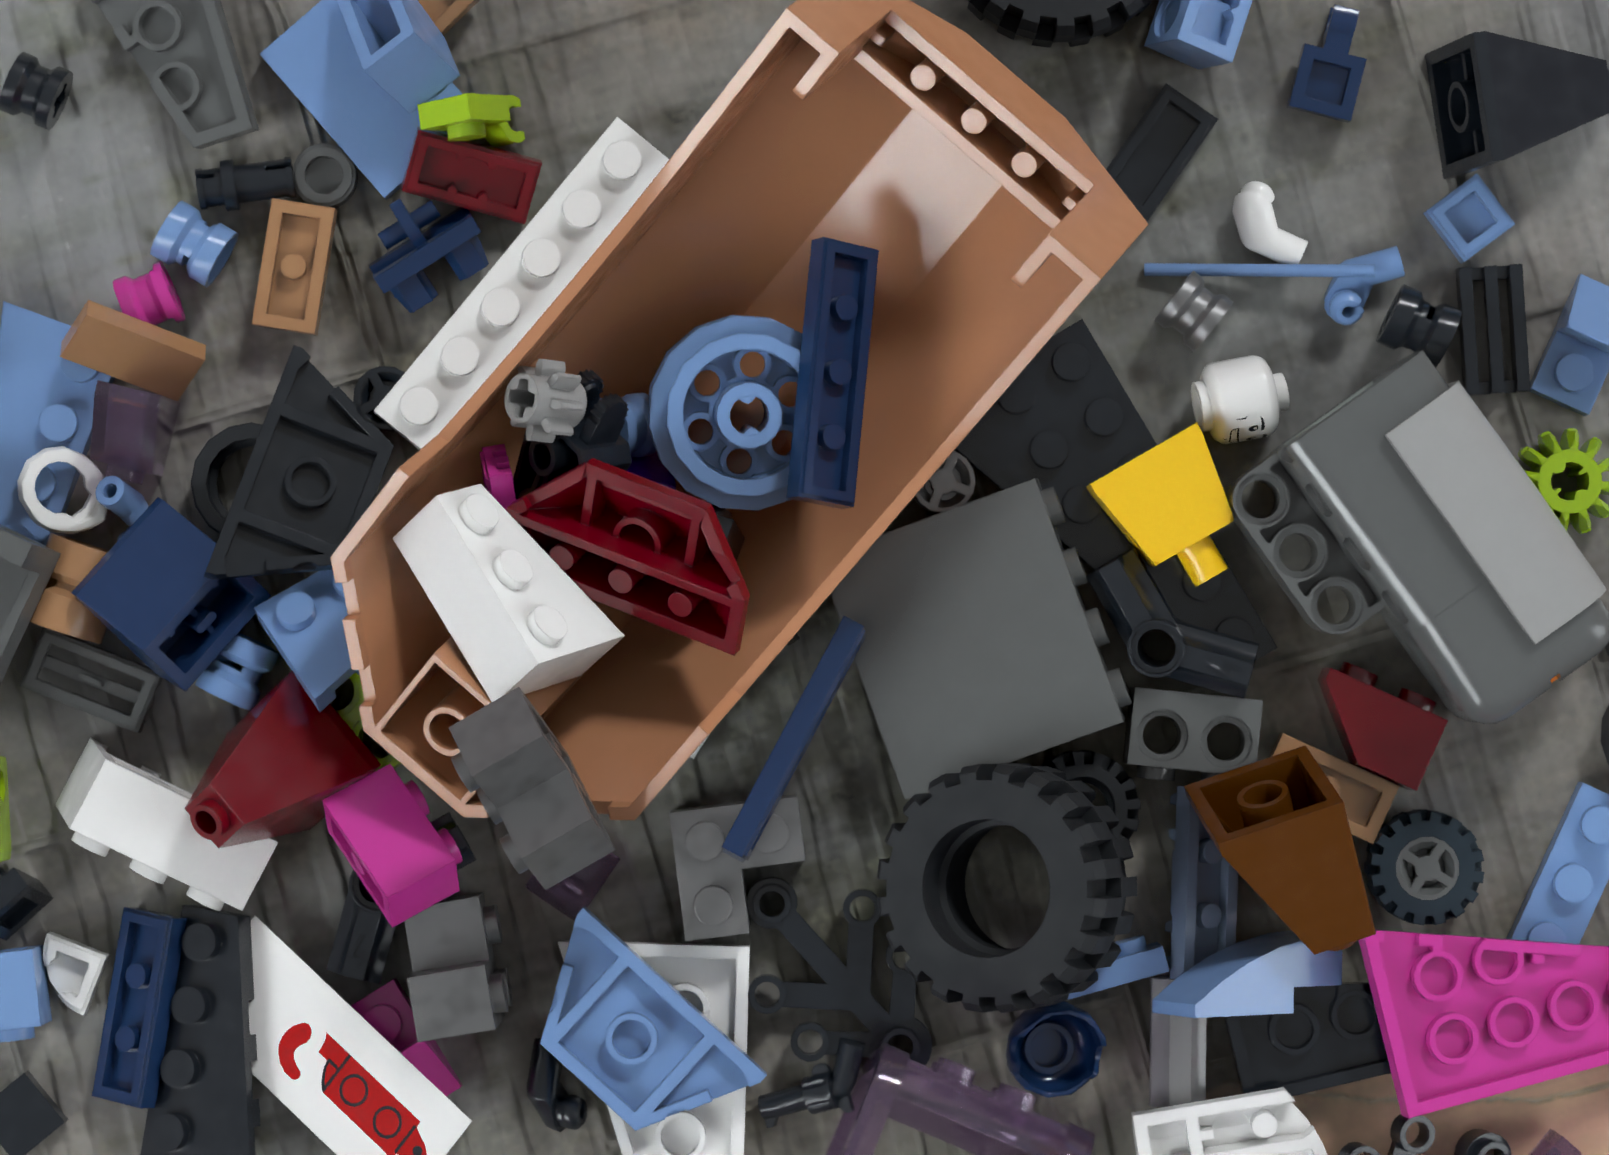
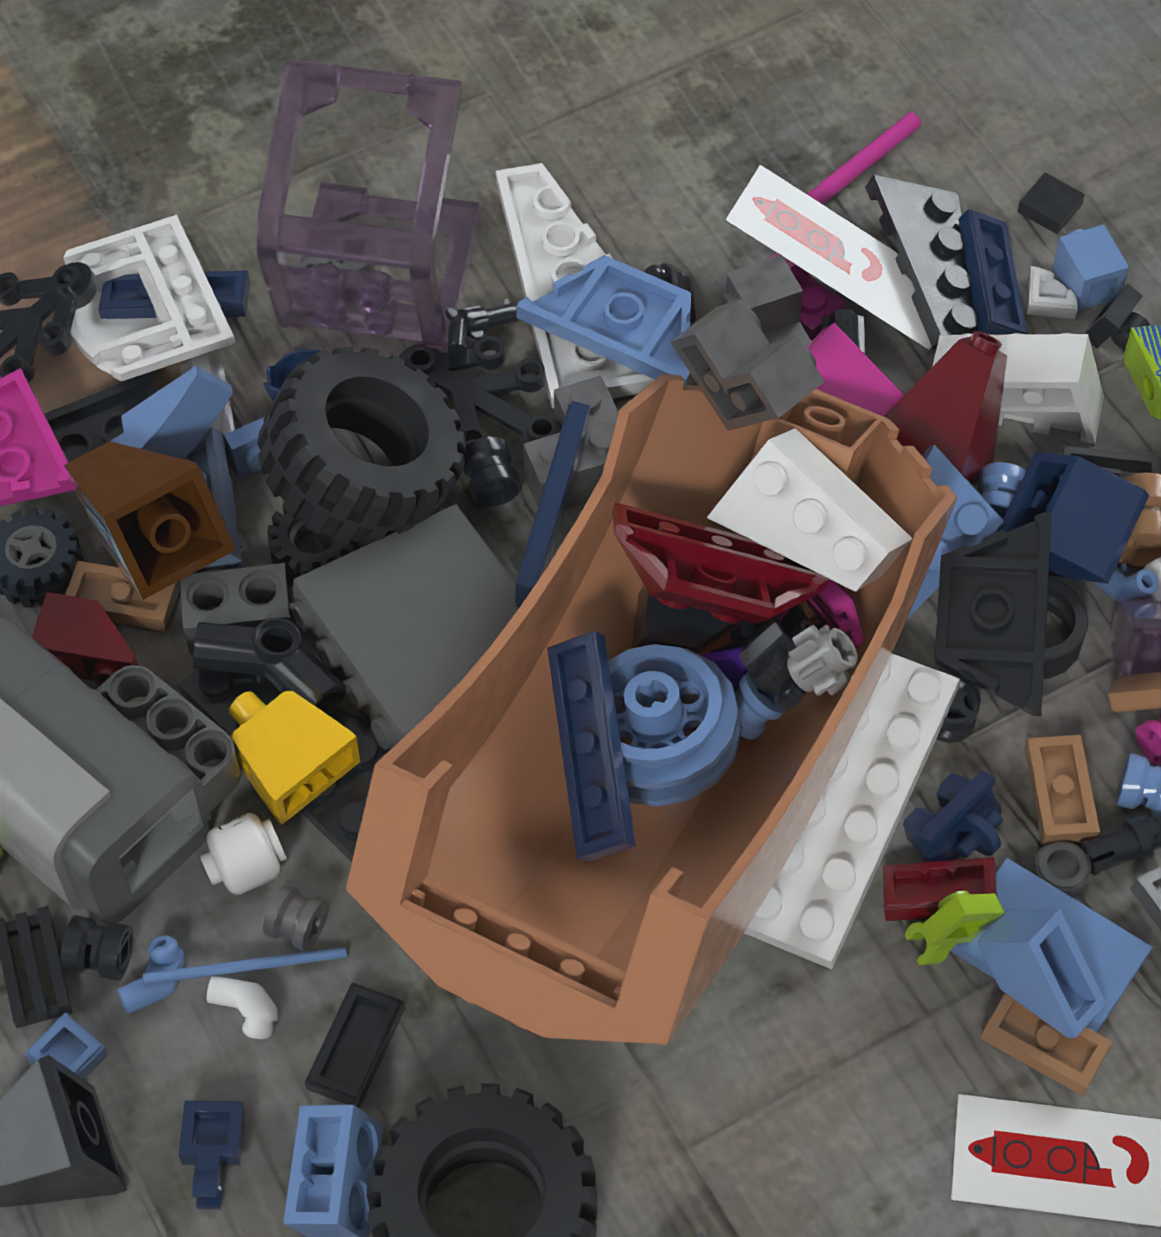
camera: 170 degrees right, 30 degrees down
none -> black wheel [463,437,521,507]

